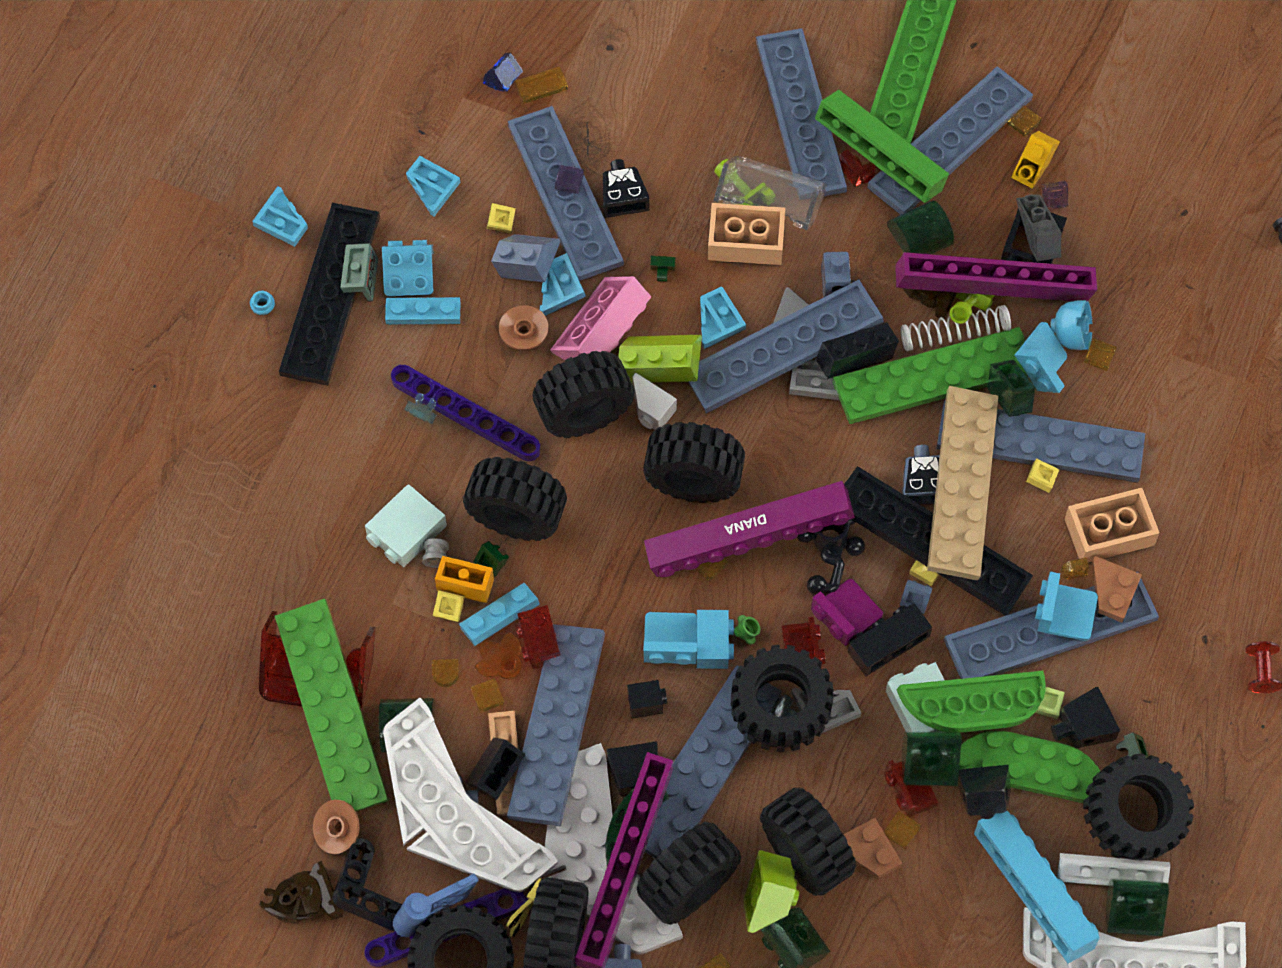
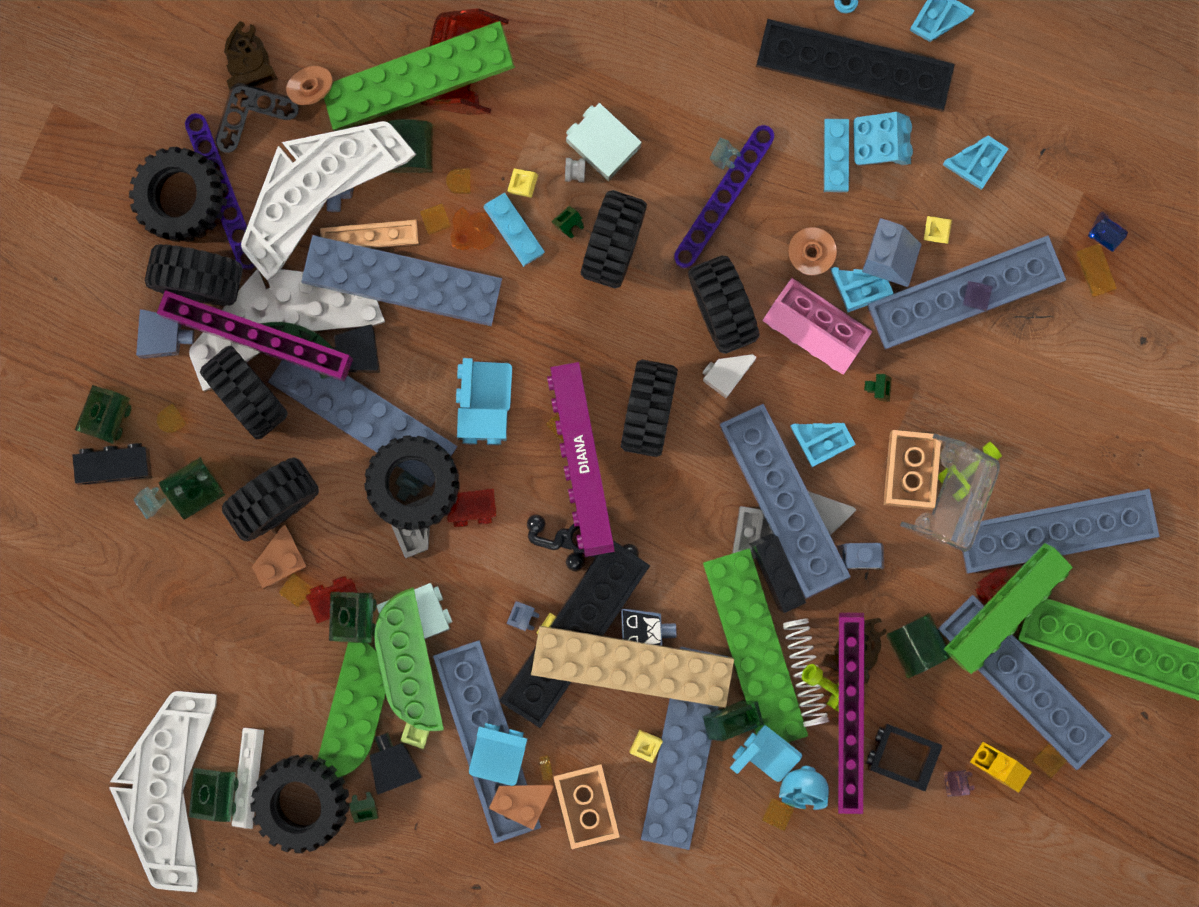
camera: 90 degrees right, 20 degrees up
sand green panel [340,243,378,301] -> none
medium blue piece [393,873,479,937] -> none
light orange brick [435,556,494,603] -> none
black brick [465,738,525,799] -> none
light yellow piece [506,878,541,937] -> none
clear red bracket [515,605,561,669] -> none
torso [603,159,649,218] -> none
lime slope [618,335,702,383] -> none
black brick [627,680,667,719] -> none
bright green plate [734,615,760,645] -> none
lime slope [743,850,799,933] -> none
magenta bracket [811,579,883,647] -> none
black brick [848,603,932,677] -> none
black torso [957,765,1011,819] -> none
medium azure brick [974,811,1100,964] -> none
dark grey slope [1016,194,1061,261] -> none

